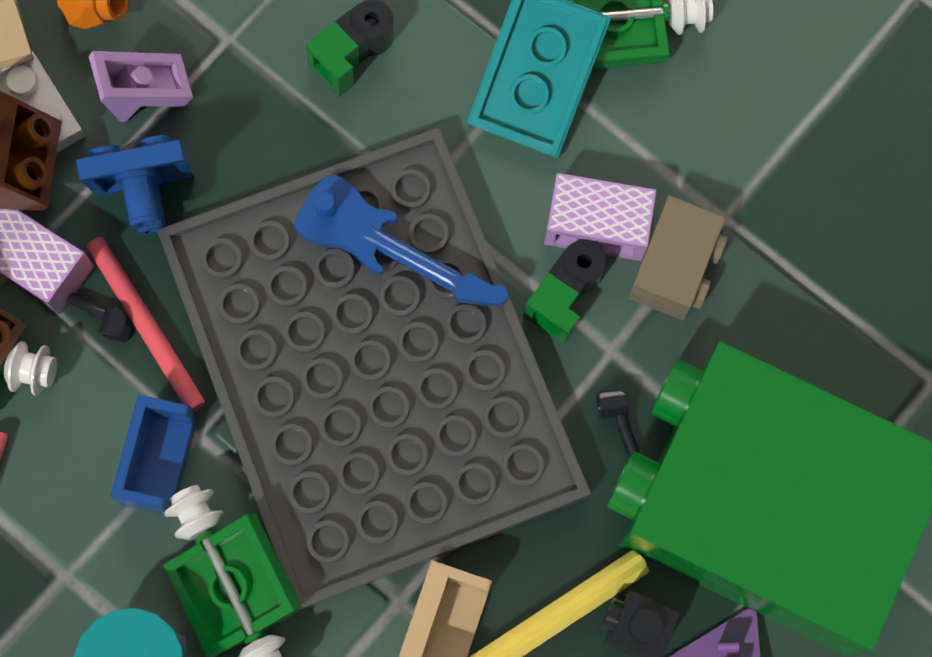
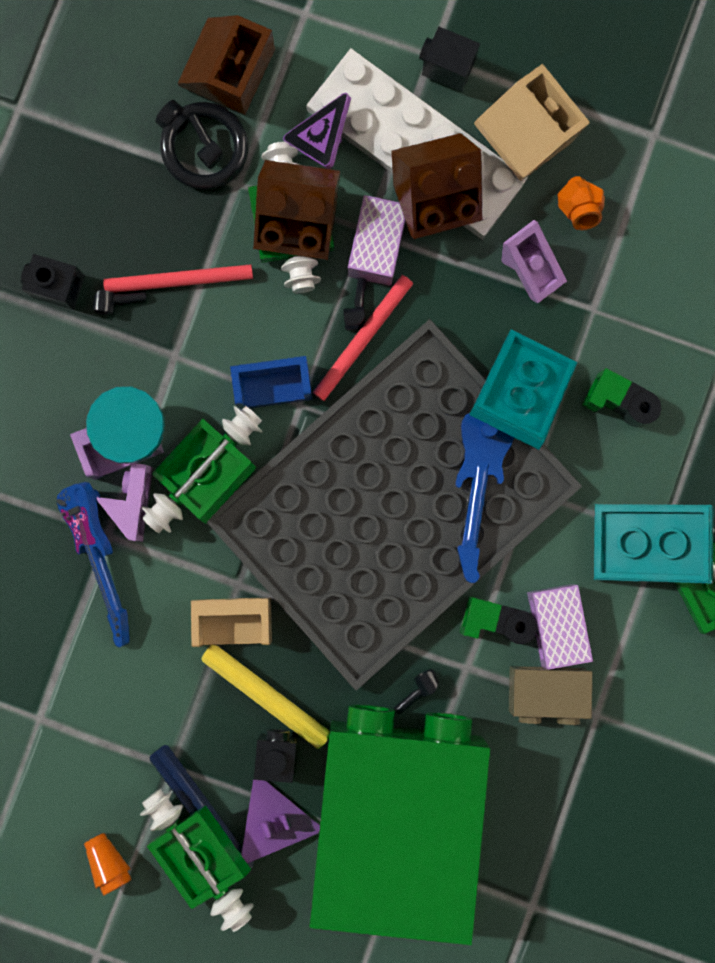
camera: 75 degrees right, 10 degrees up
blue plate [76,135,195,235] -> none
none -> teal tile [469,329,578,450]

